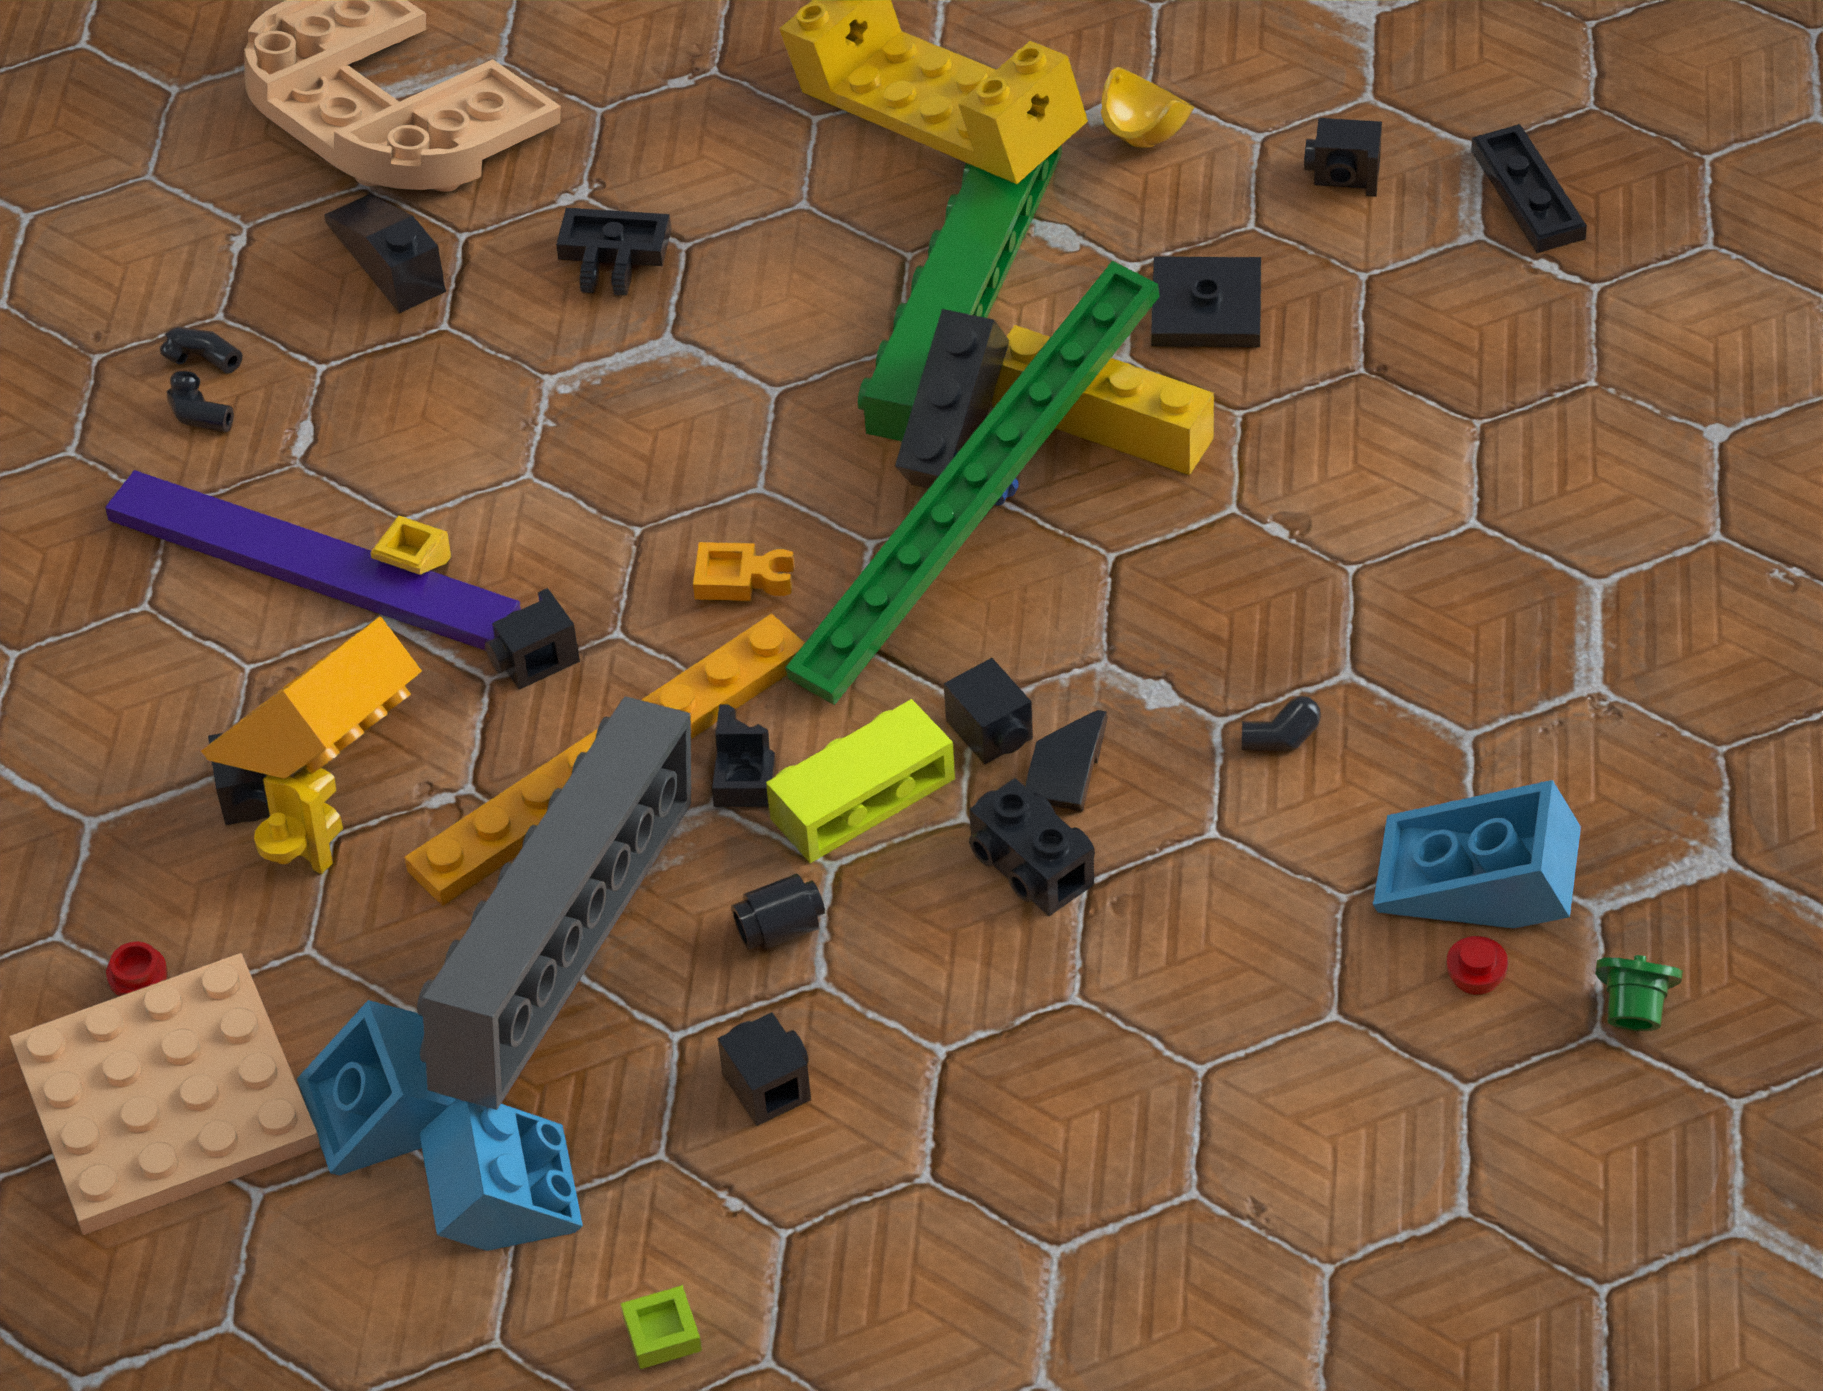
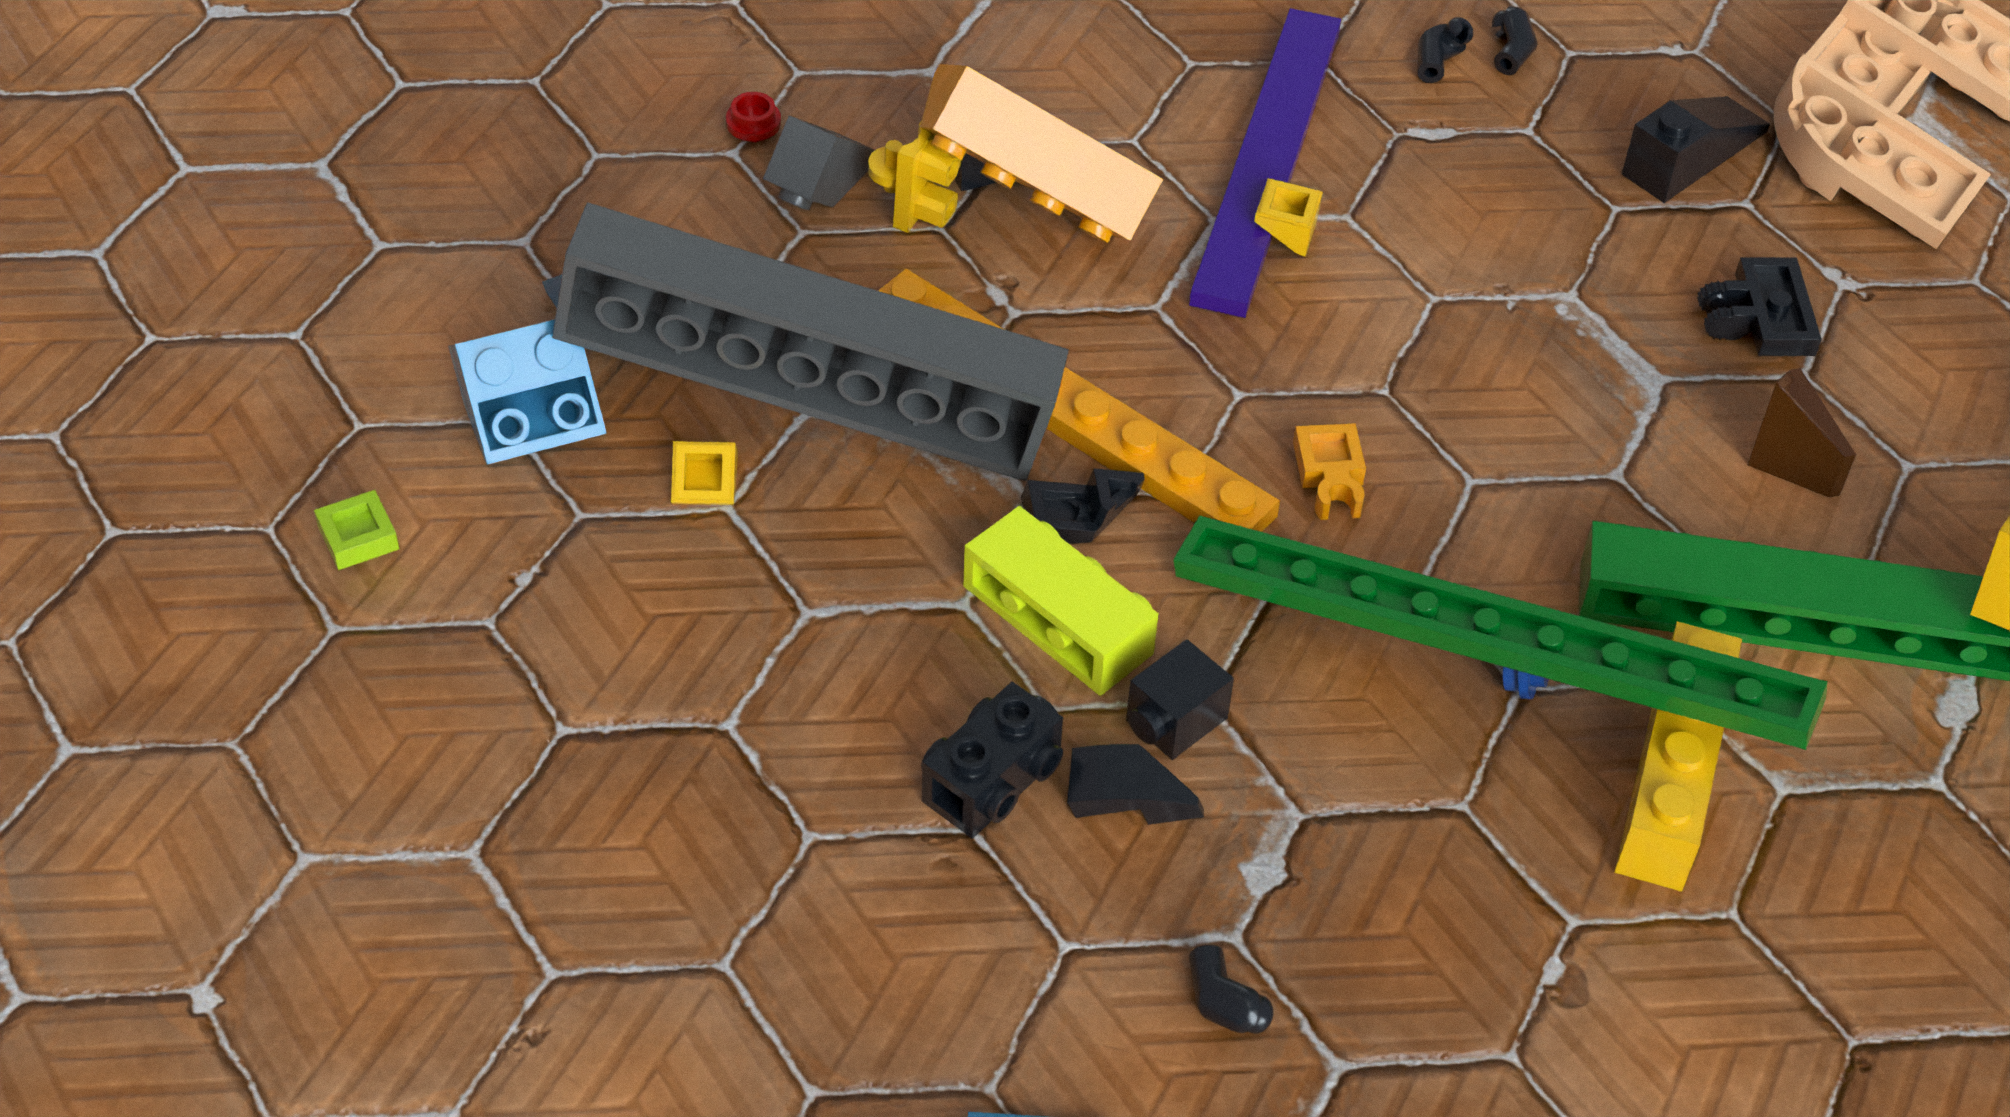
camera: 75 degrees right, 0 degrees up
light nougat plate [9,953,321,1235] -> none
black brick [485,588,580,690] -> none
black brick [717,1012,811,1126] -> none
black brick [731,873,825,950] -> none
black brick [895,309,1010,489] -> none
black plate [1151,256,1261,347] -> none
none -> yellow slope [671,441,738,505]
none -> dark grey slope [763,115,875,210]
none -> reddish brown slope [1747,368,1856,498]

